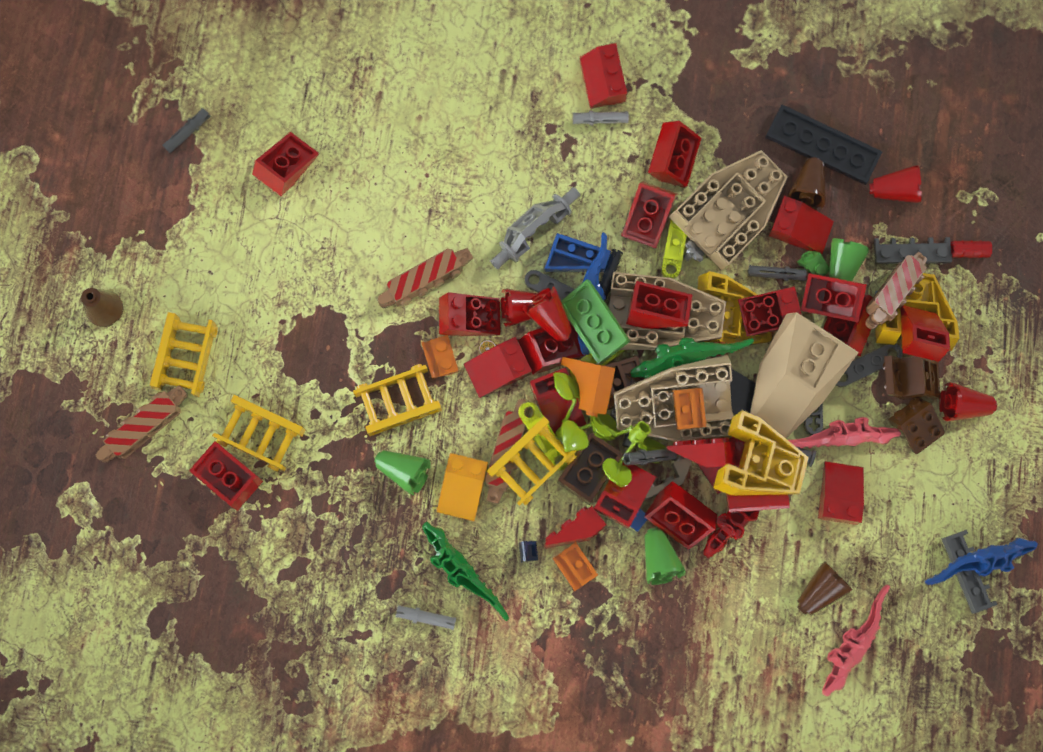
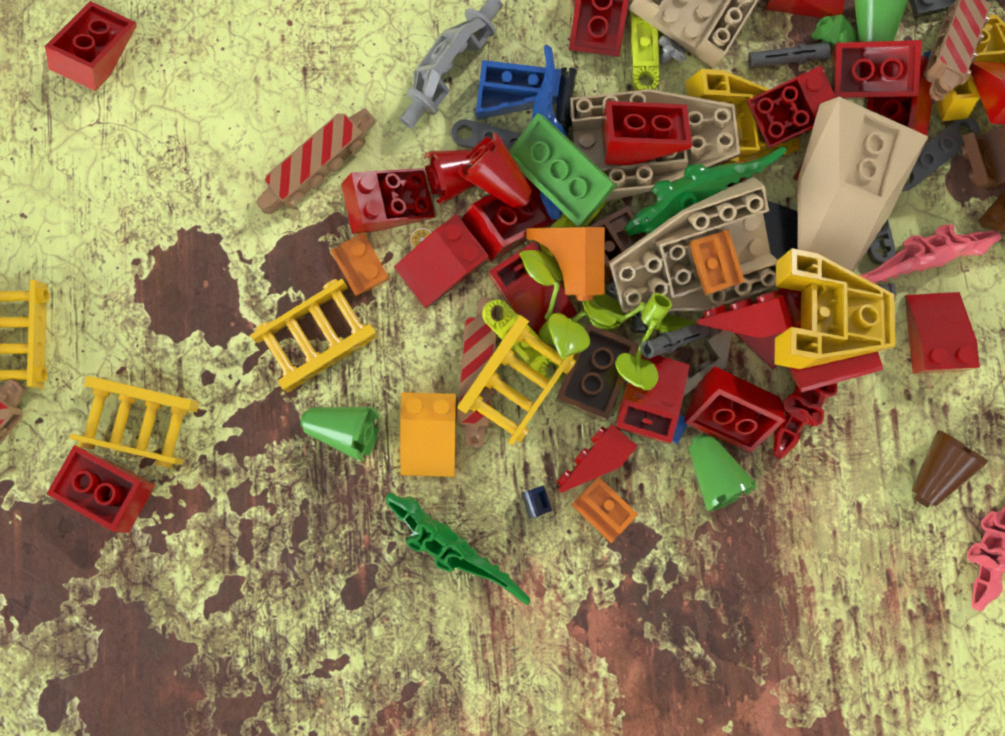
camera: 10 degrees left, 5 degrees up
light grey pin [395,605,456,630] -> none

